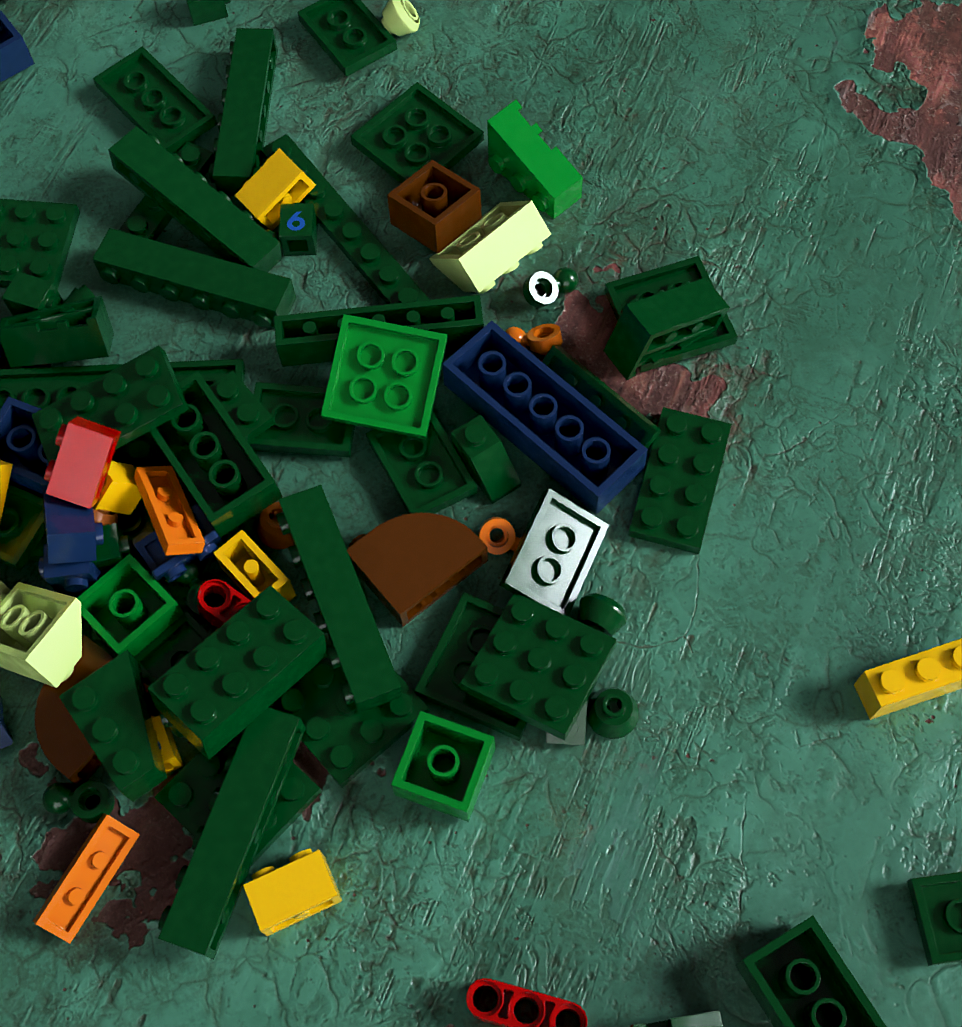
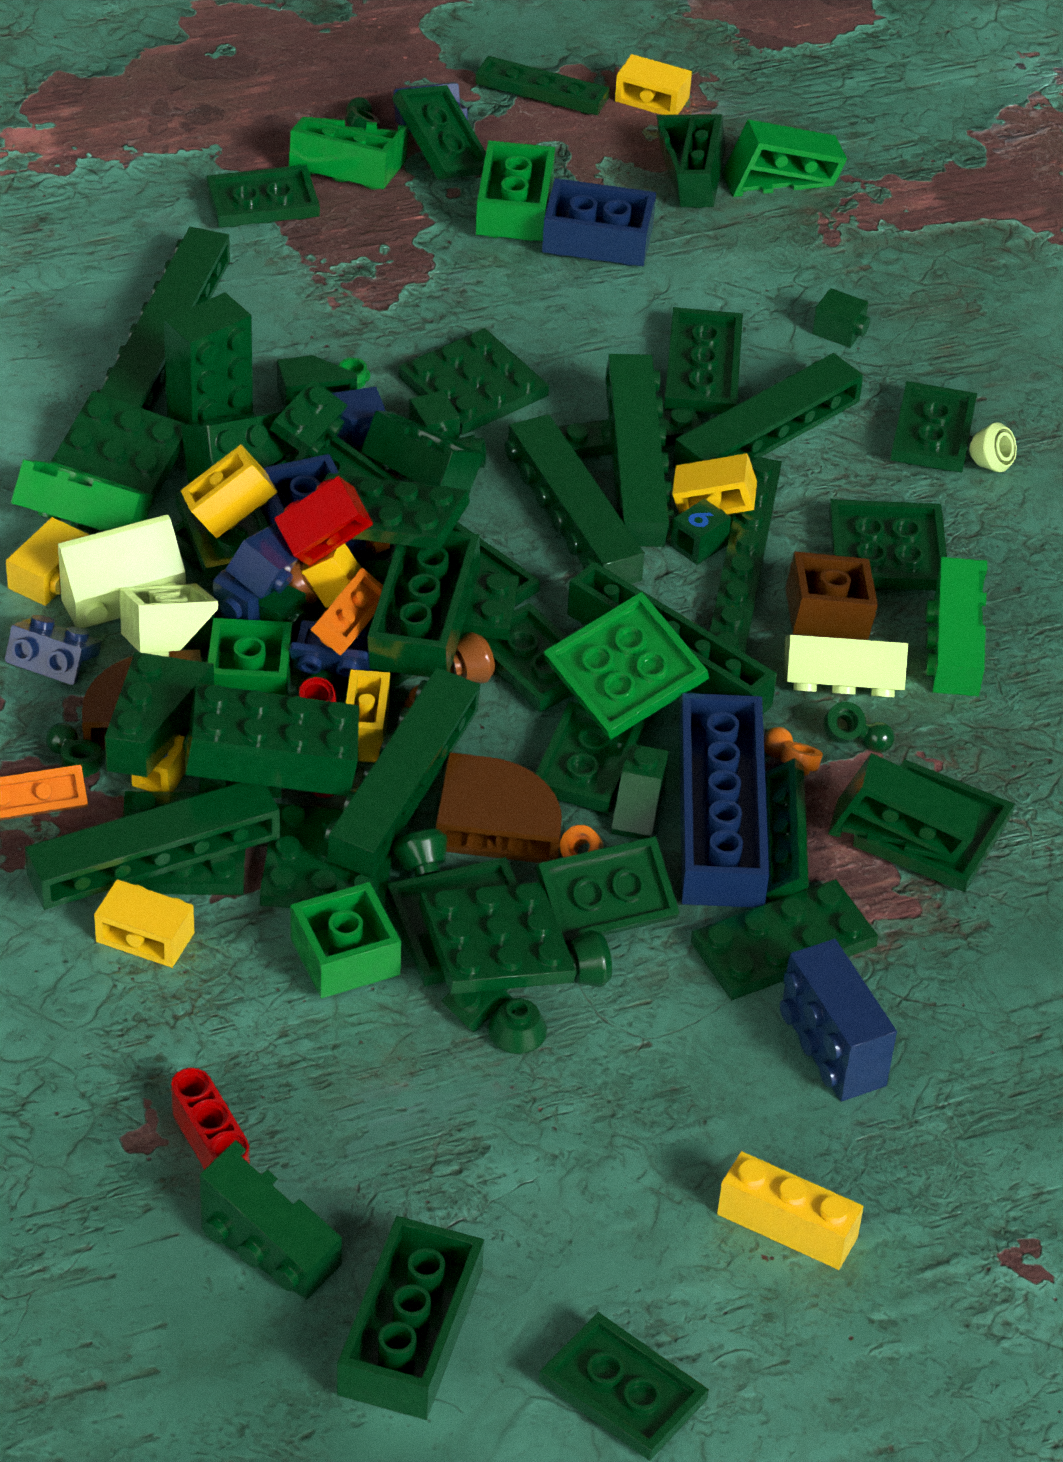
camera: 40 degrees right, 20 degrees down
none -> dark green cone [392,829,448,877]
none -> dark orange cone [450,632,495,684]
none -> dark blue brick [780,939,897,1102]

